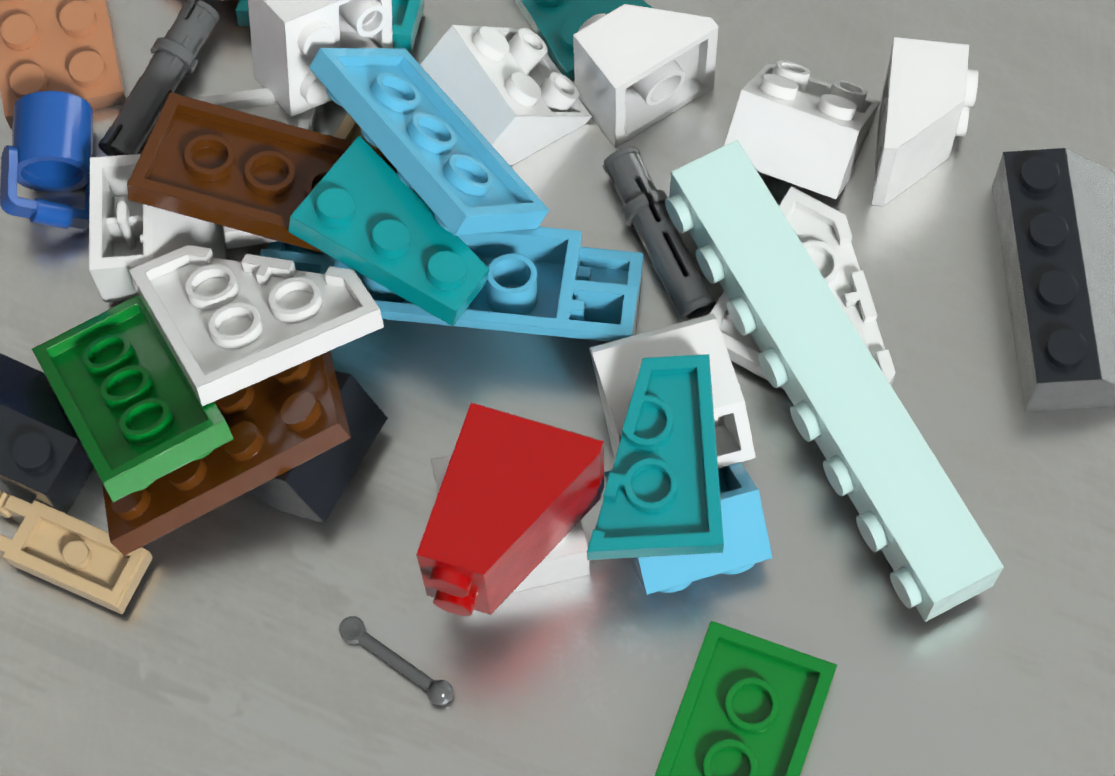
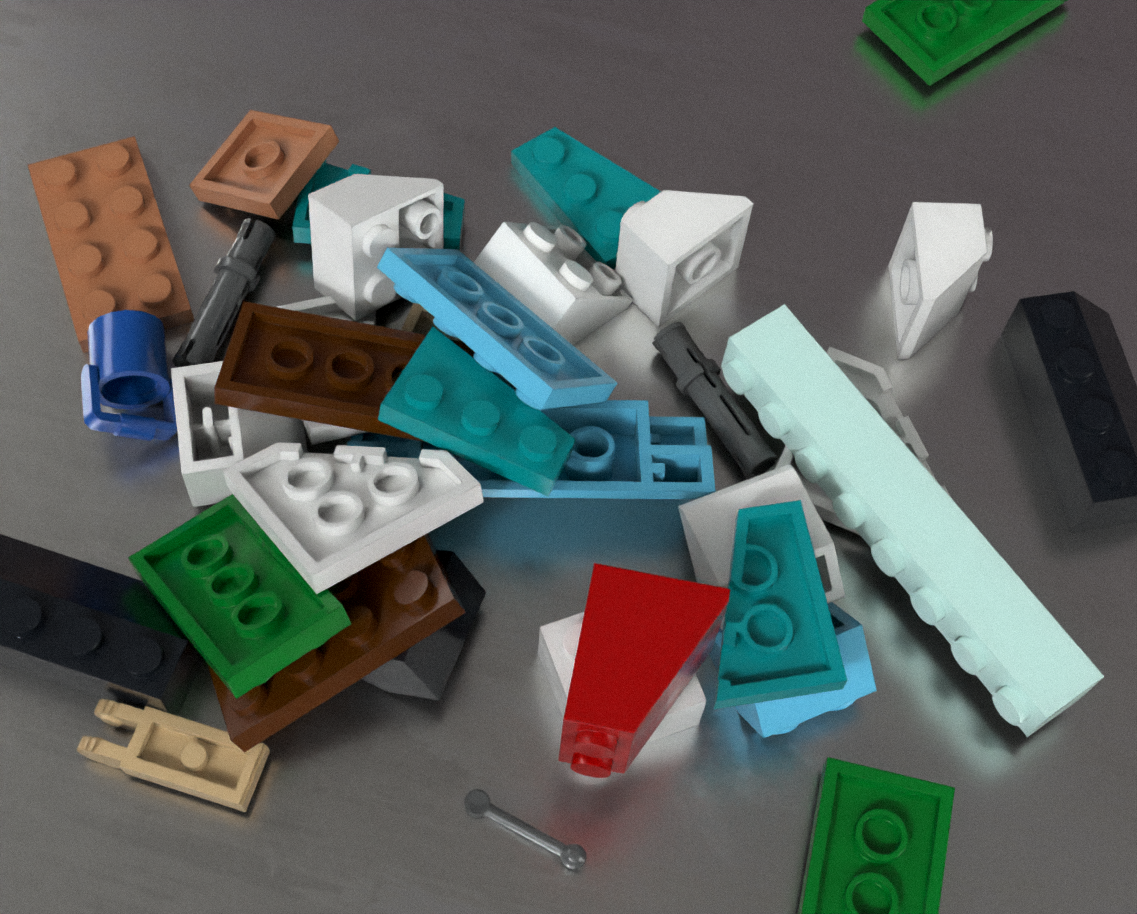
camera: 15 degrees left, 5 degrees down
white slope [724,60,880,199] -> none

